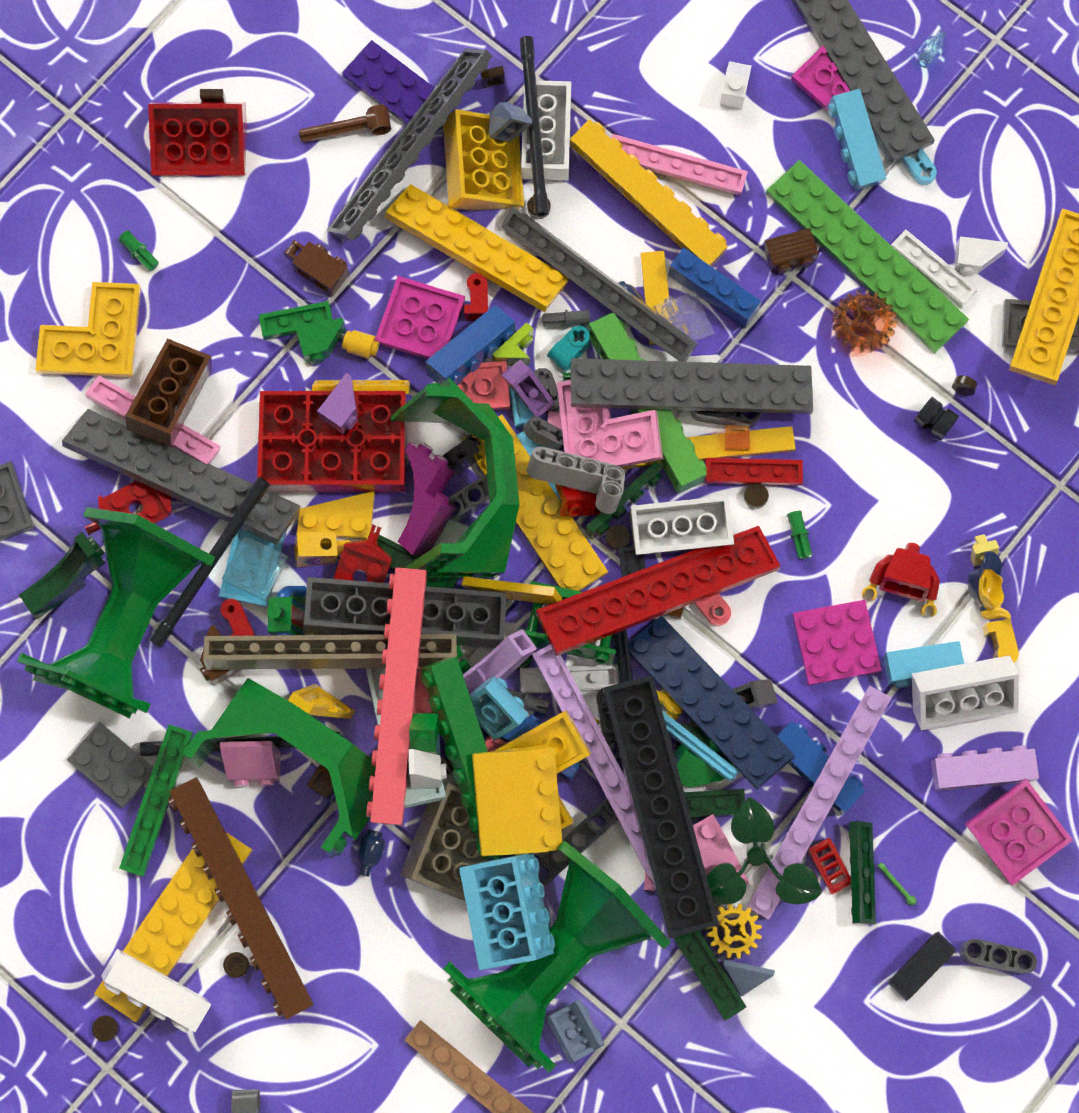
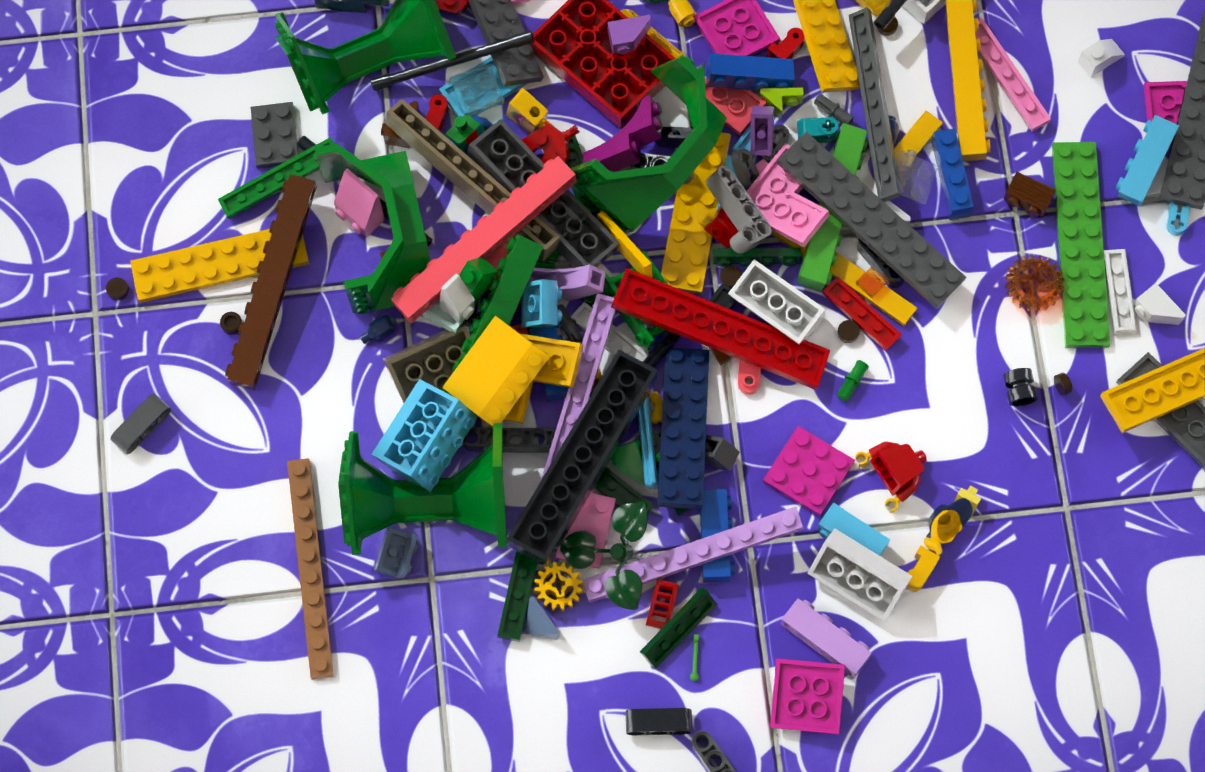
camera: 45 degrees right, 5 degrees down
white brick [101,949,211,1033] -> none
yellow wing [288,684,355,719] -> none
yellow wing [297,491,375,540] -> none

